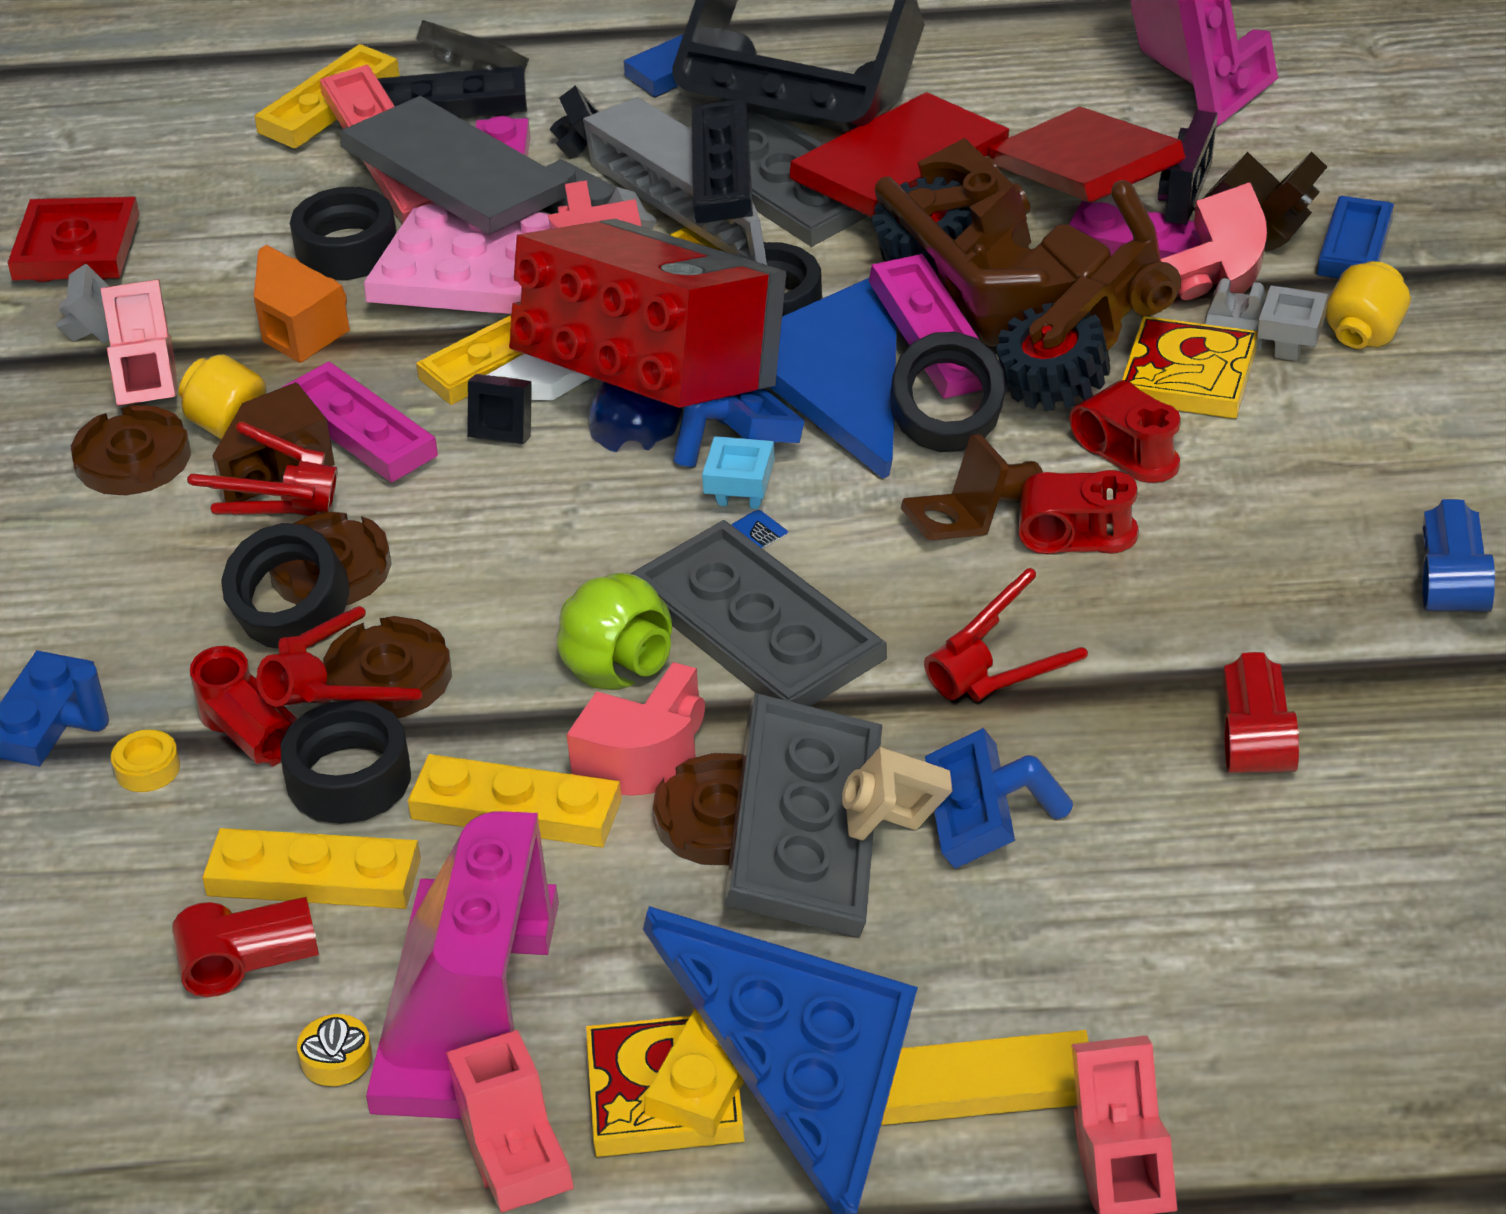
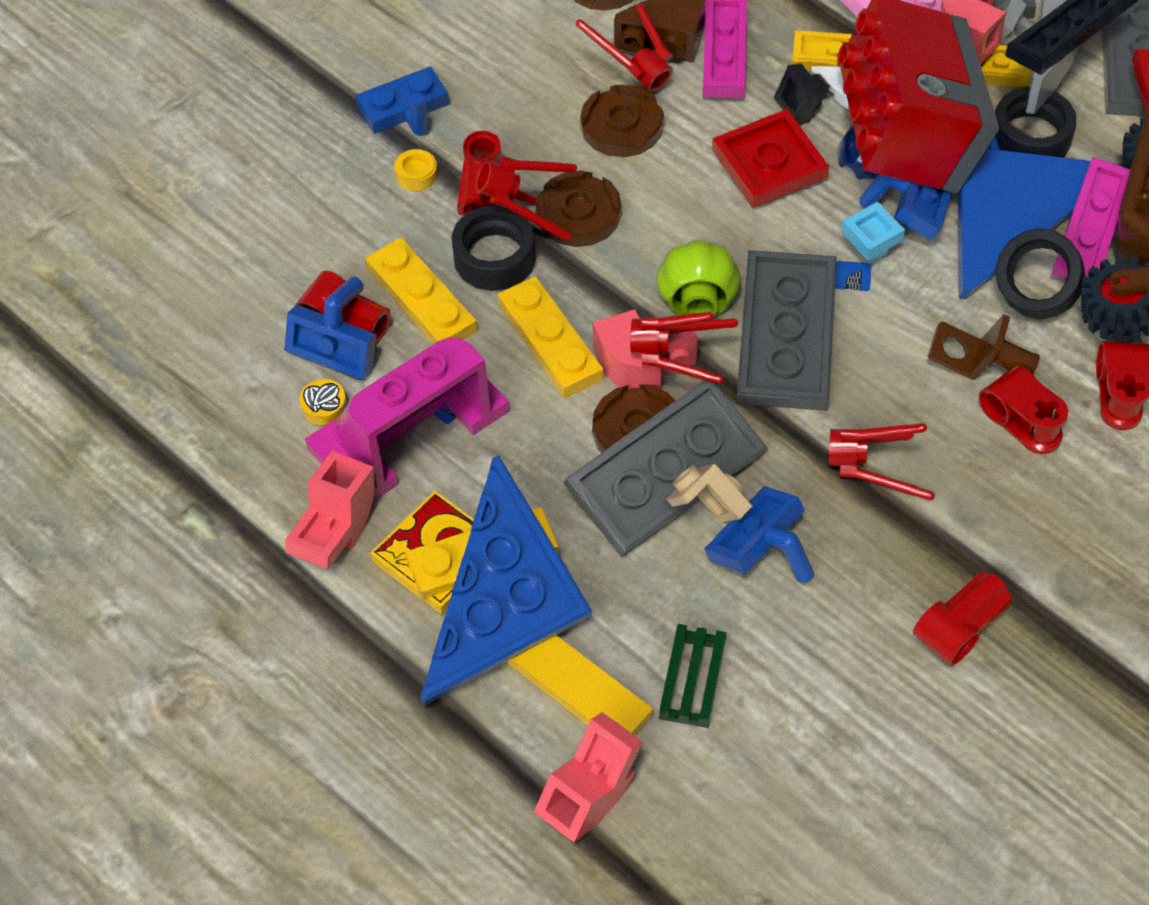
camera: 45 degrees right, 15 degrees up
black tyre [221,523,350,648] -> none
none -> blue plate [284,277,376,381]
none -> red plant [630,312,739,384]
none -> dark green tile [659,624,726,728]
none -> red plate [712,109,830,208]

